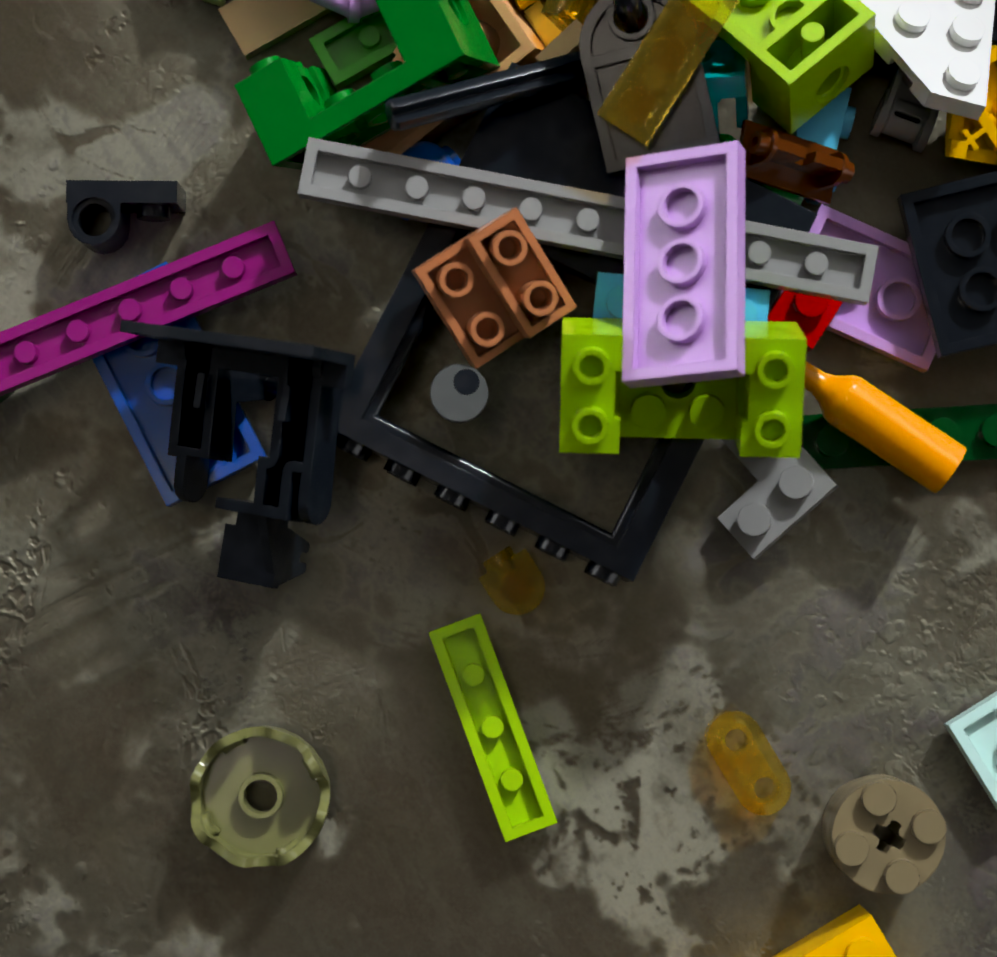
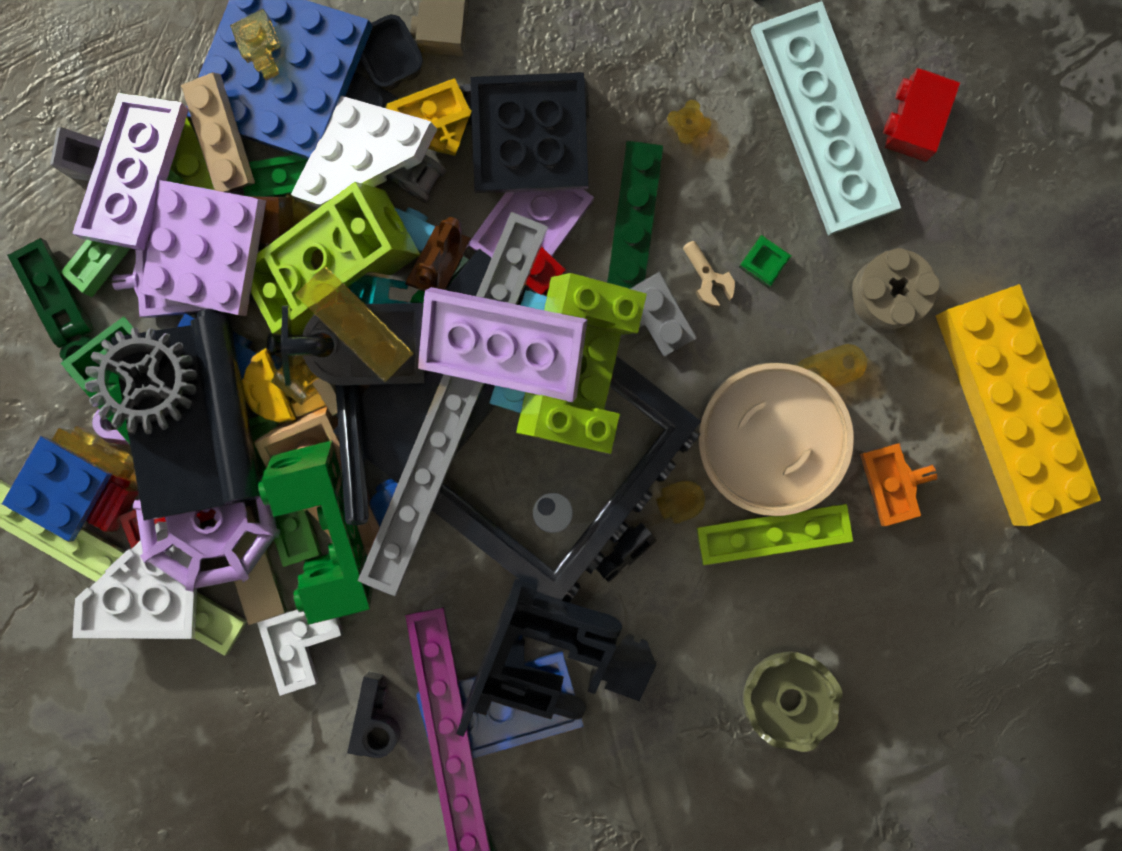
camera: 80 degrees left, 0 degrees up
nougat slope [411,207,577,369] -> none
light orange piece [804,361,967,493] -> none
none -> white plate [257,610,344,696]
none -> black plate [596,523,656,583]
none -> tan bar [683,241,735,308]
none -> tan piece [699,362,854,516]
none -> green tile [739,235,792,288]
none -> orange plate [860,443,937,526]

